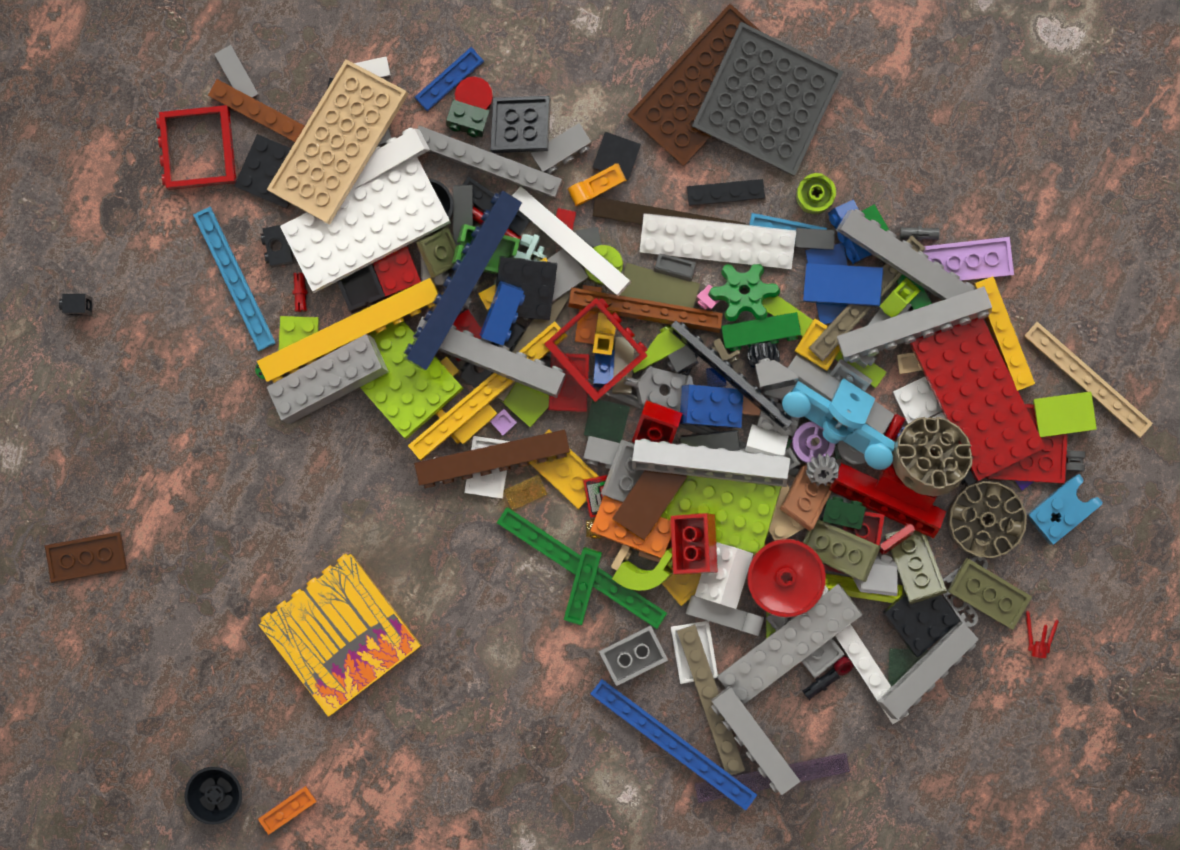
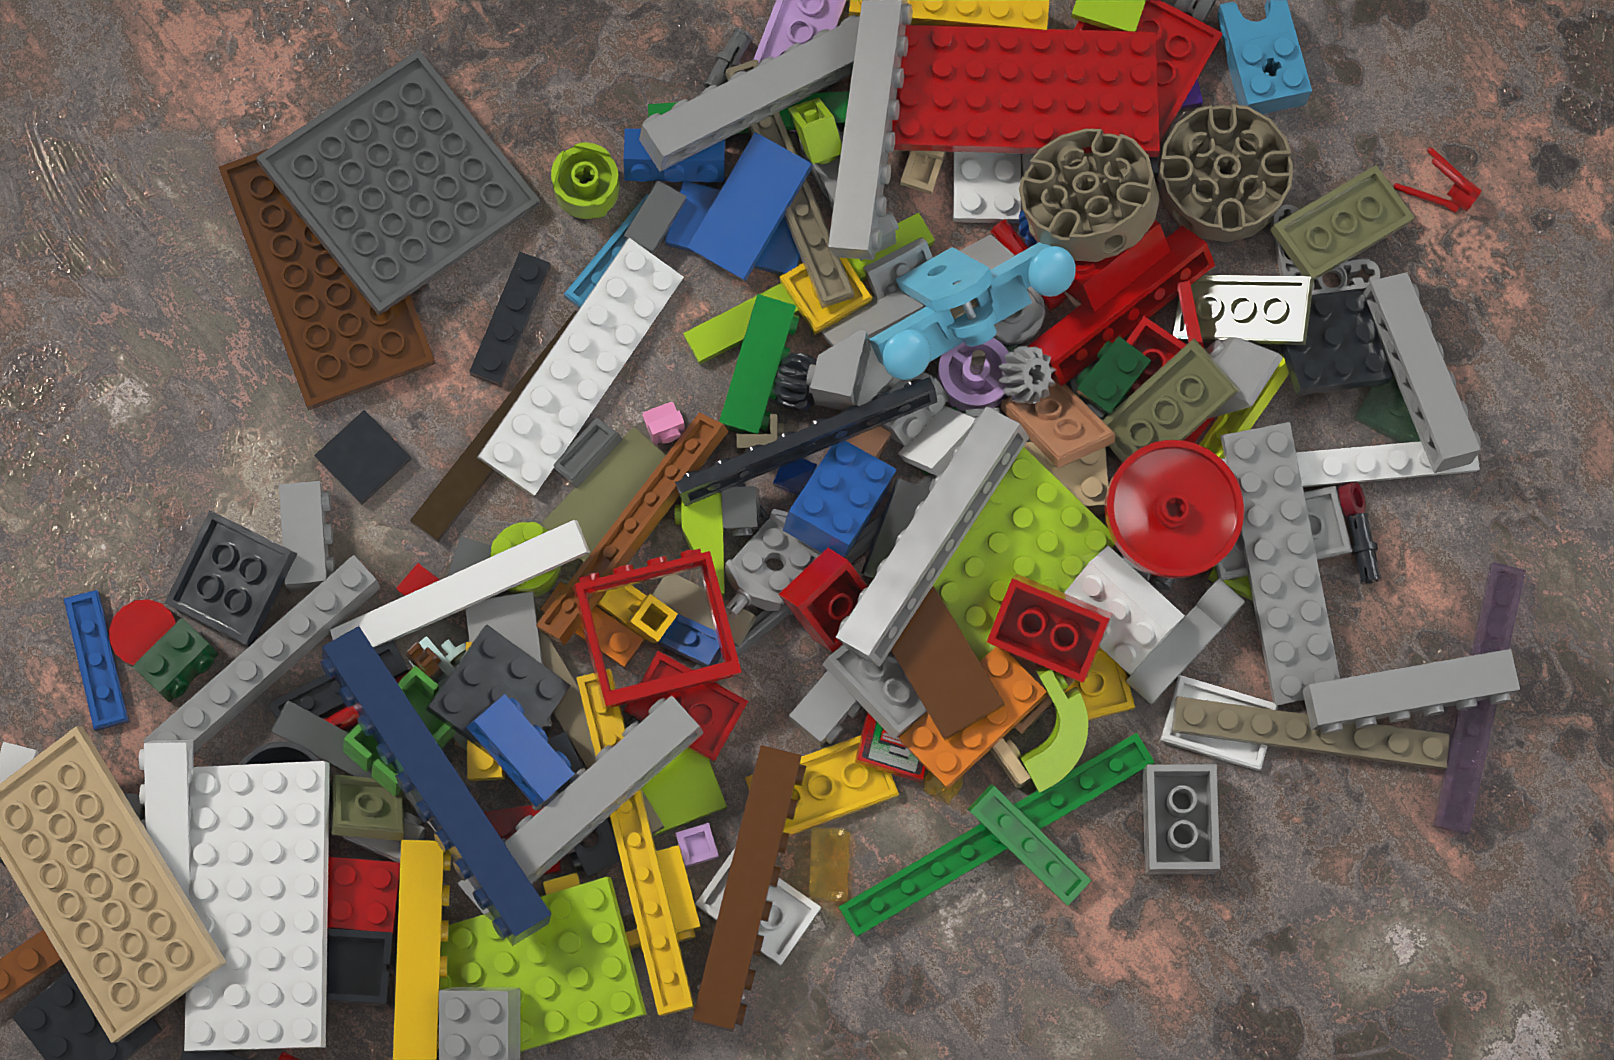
camera: 75 degrees left, 10 degrees down
light orange plate [568,164,627,206] -> none
clear green plate [584,399,630,443] -> none
blue plate [590,679,757,811] -> none
plate [708,264,780,322] -> none
none -> reddish brown plate [406,642,443,682]

